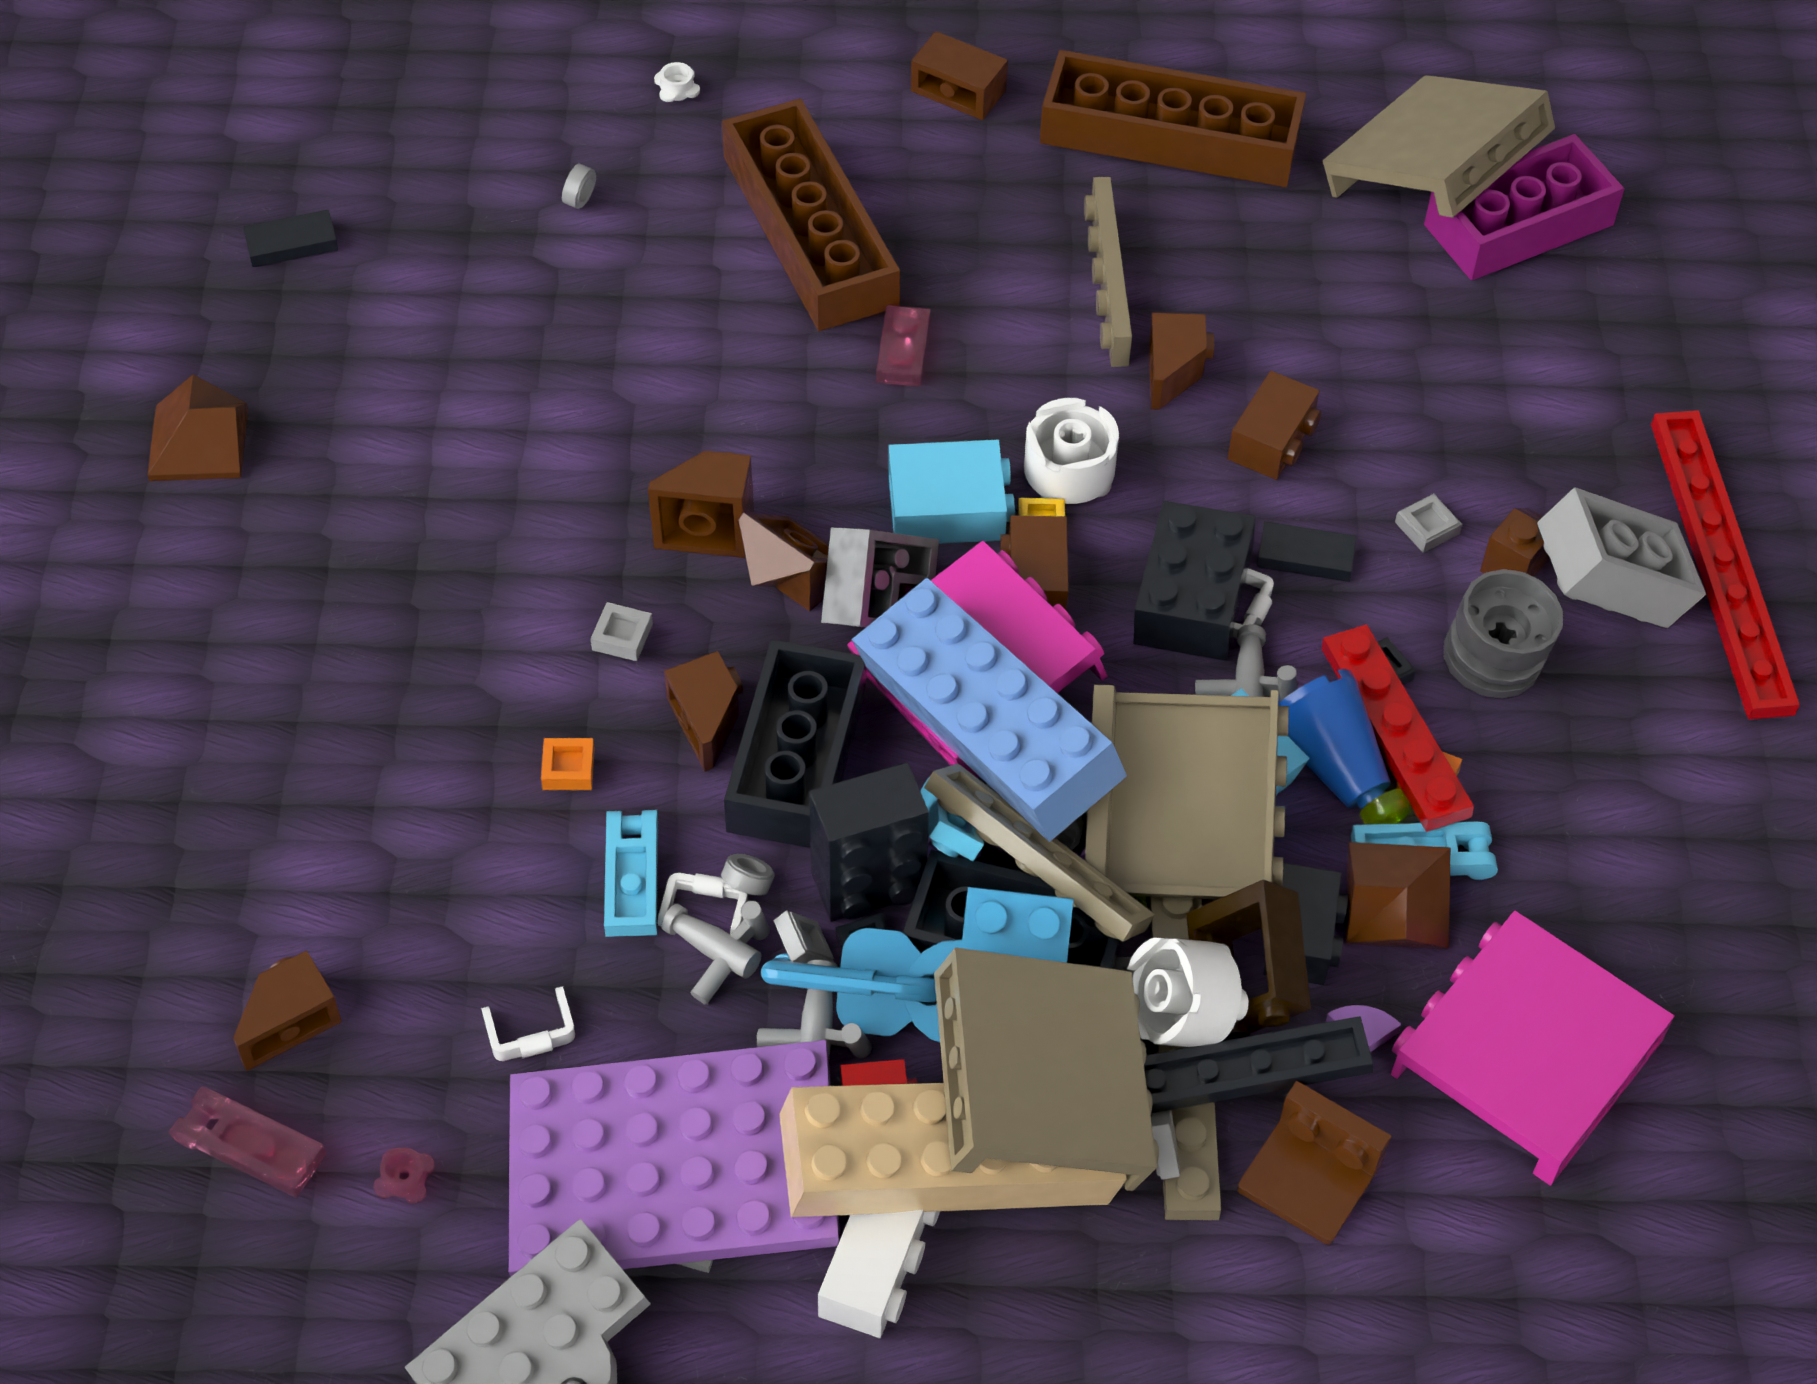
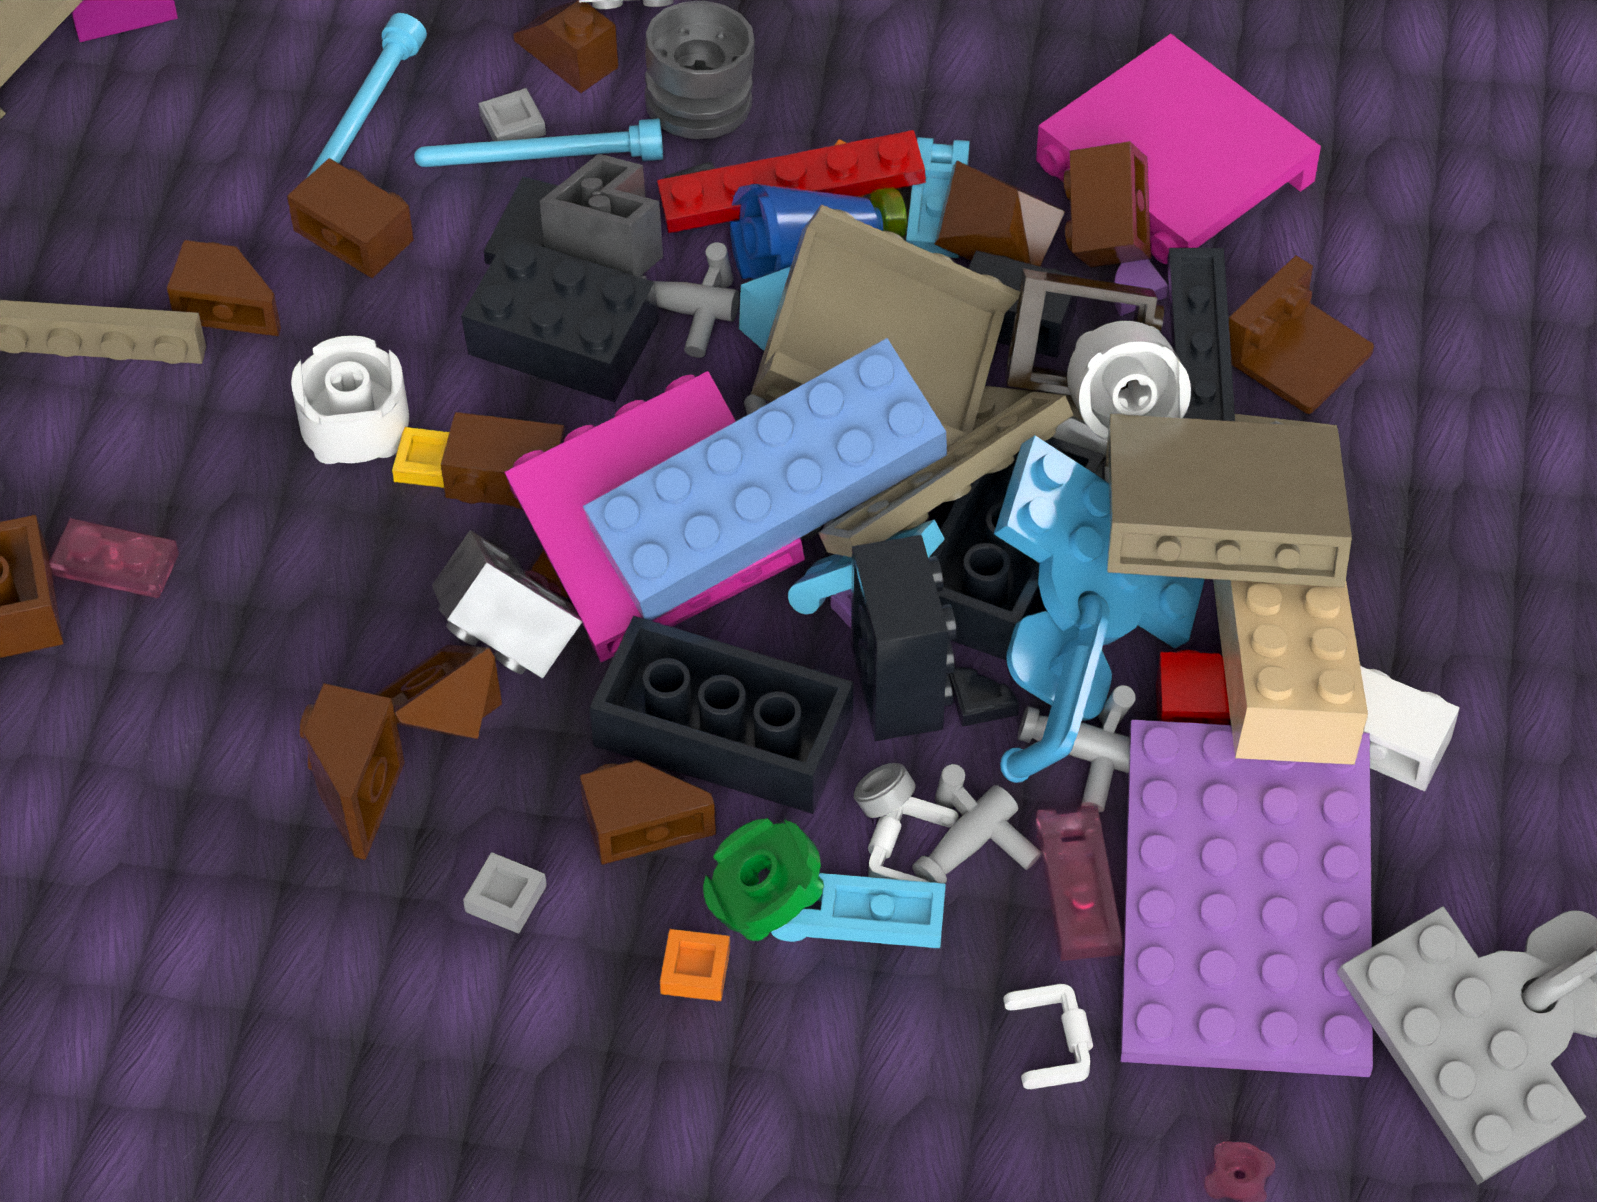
camera: 80 degrees left, 0 degrees up
light grey tile [774,911,834,964] -> none
medium azure brick [888,440,1015,544] -> none
none -> medium azure piece [306,13,427,178]
none -> medium azure piece [414,118,663,167]
none -> flat silver brick [540,154,663,277]
none -> green plate [703,818,824,941]
none -> clear pink plate [1036,805,1123,961]
none -> reddish brown brick [1064,141,1151,267]

